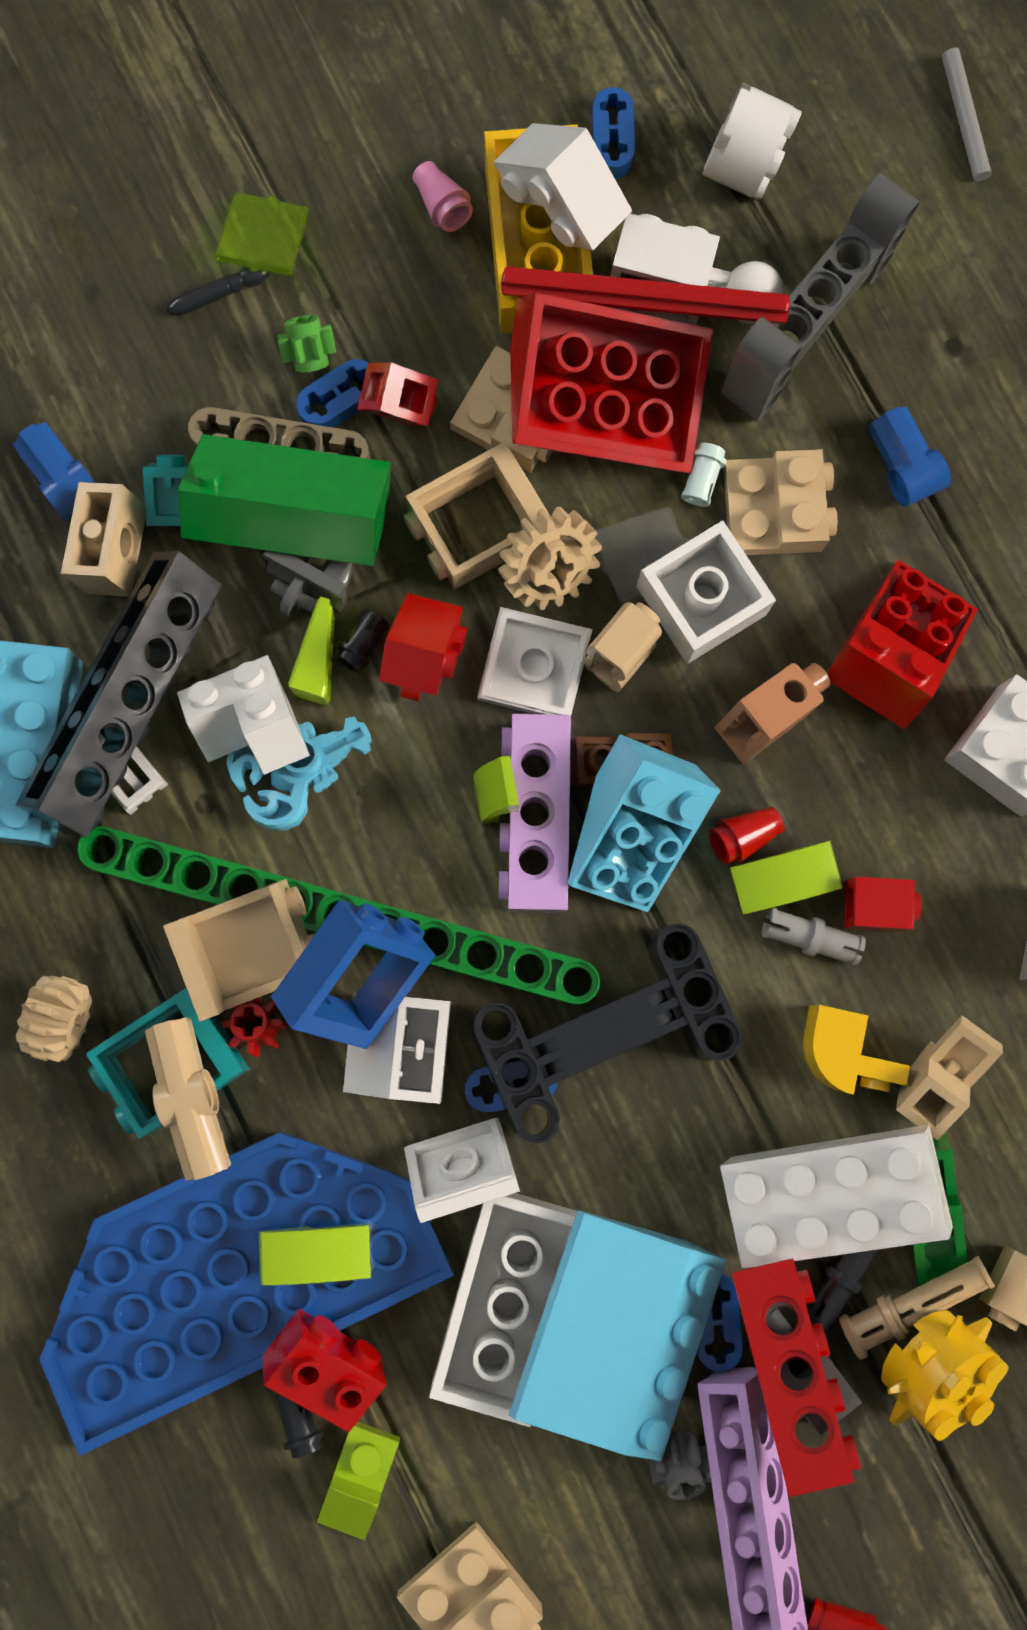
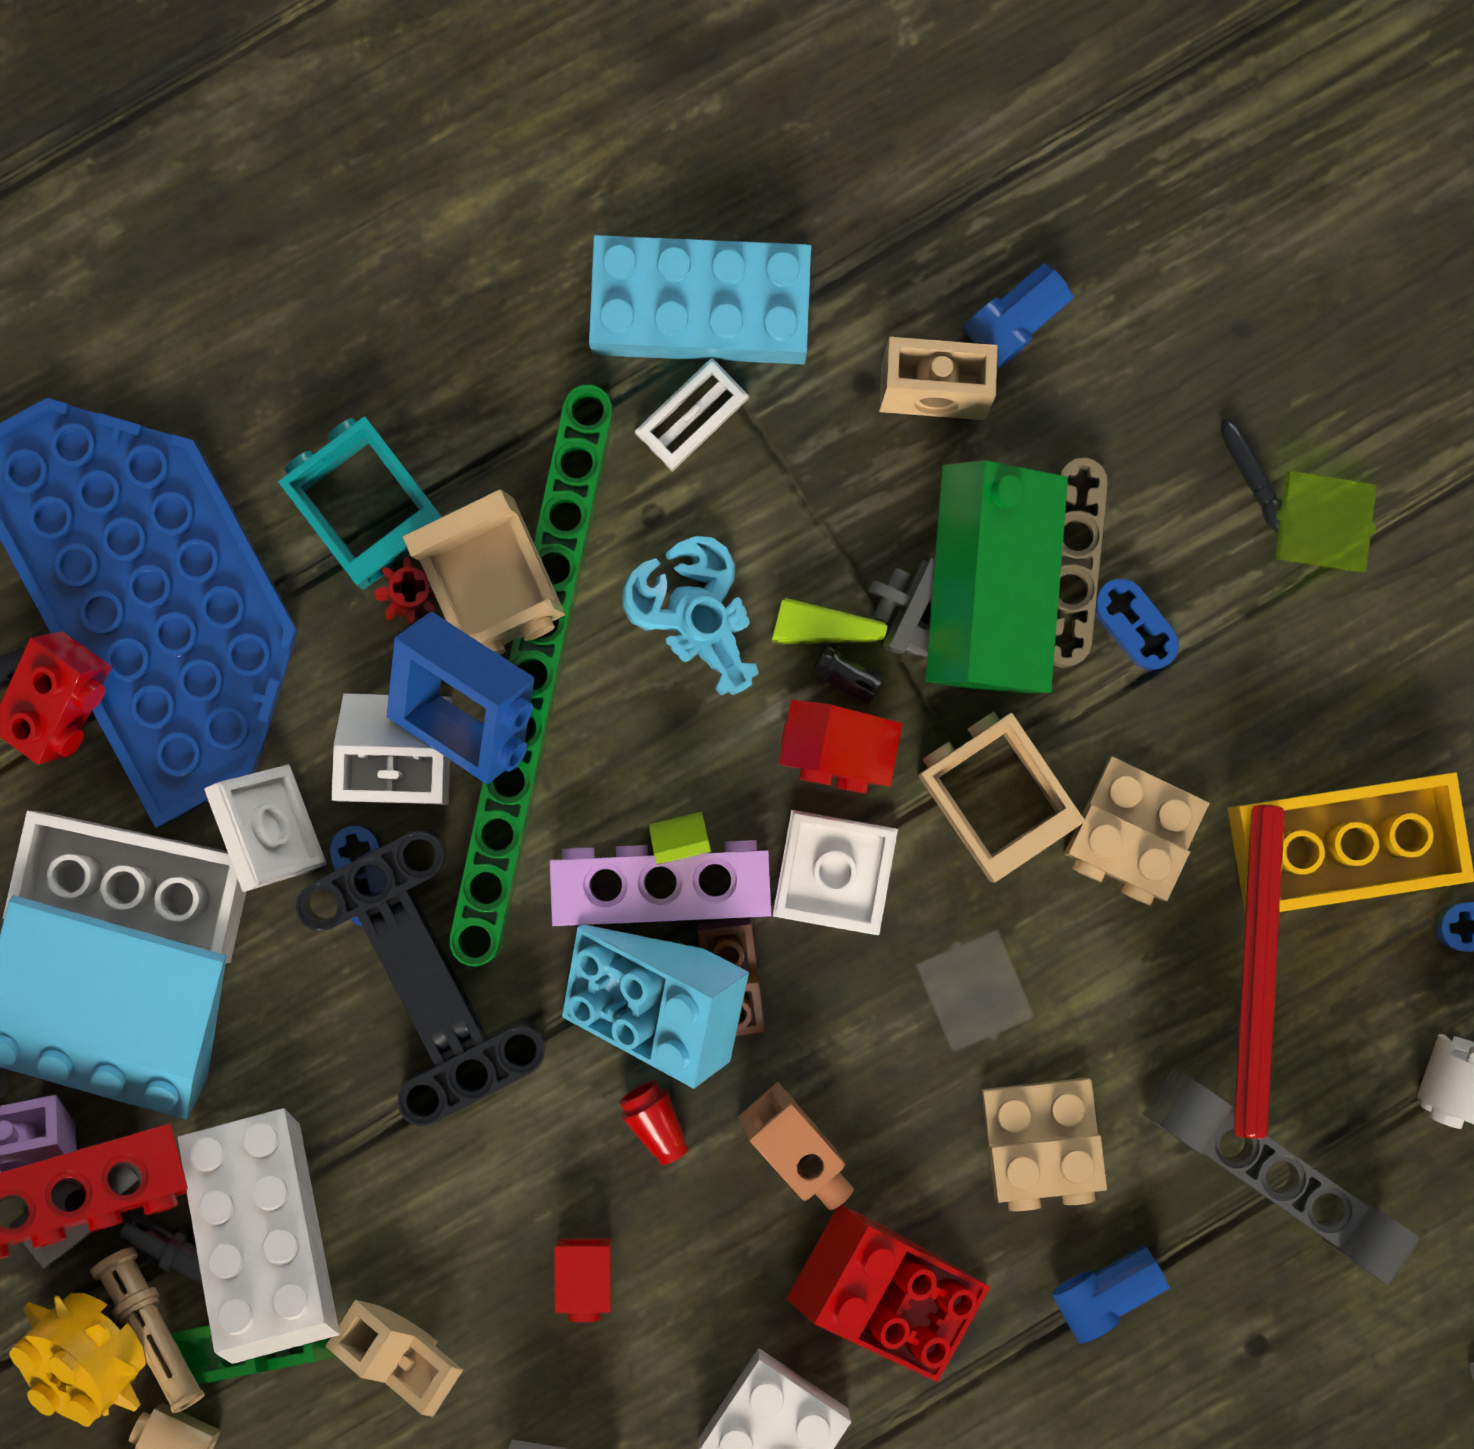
camera: 90 degrees right, 5 degrees up
black brick [15,551,222,838] -> none
tan gear [16,976,92,1062] -> none
teal bracket [143,455,189,526] -> none
tan piece [145,1018,231,1181] -> none
white brick [177,655,310,775] -> none
lime slope [259,1223,371,1285] -> none
bright green gear [277,315,337,372] -> none
red brick [357,362,439,426] -> none
bright pink cone [412,161,473,232] -> none
white brick [493,123,632,250] -> none
tan gear [498,506,602,610] -> none
red slope [510,292,713,474] -> none
tan brick [584,602,662,692] -> none
white brick [610,213,784,325] -> none
white brick [636,520,776,664] -> none
light aqua pin [681,442,727,507] -> none
blue beam [696,1273,743,1372] -> none
lime slope [730,840,843,915] -> none
light grey pin [762,907,866,966] -> none
yellow brick [803,1005,910,1095] -> none

